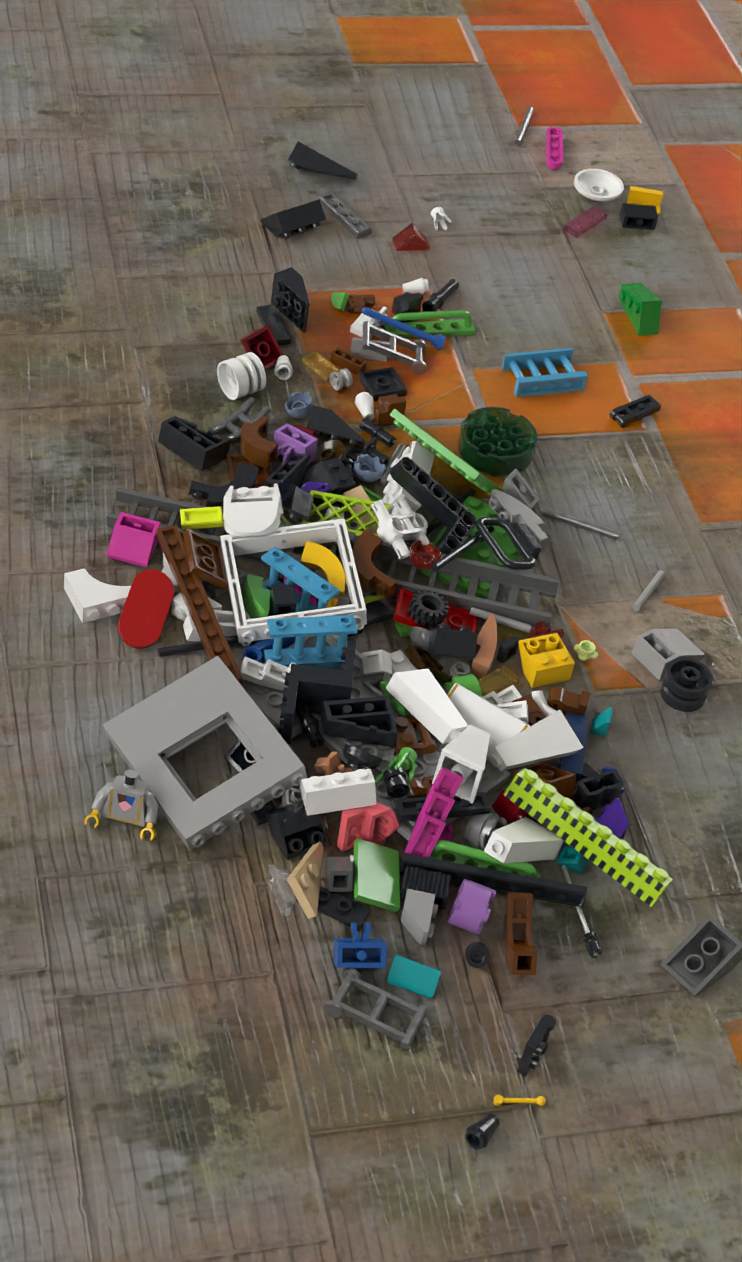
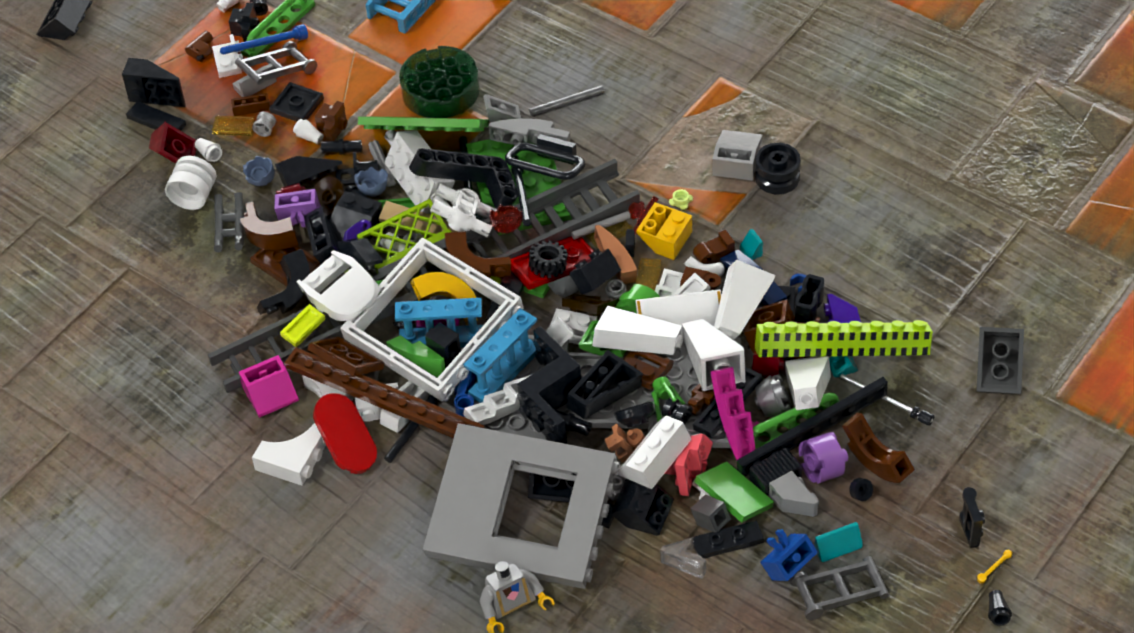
camera: 30 degrees left, 5 degrees up
black wedge [158,416,232,471] -> none
tan wing [286,842,323,919] -> none
bright green tile [331,292,349,311] -> none
light grey bar [632,570,665,611] -> none

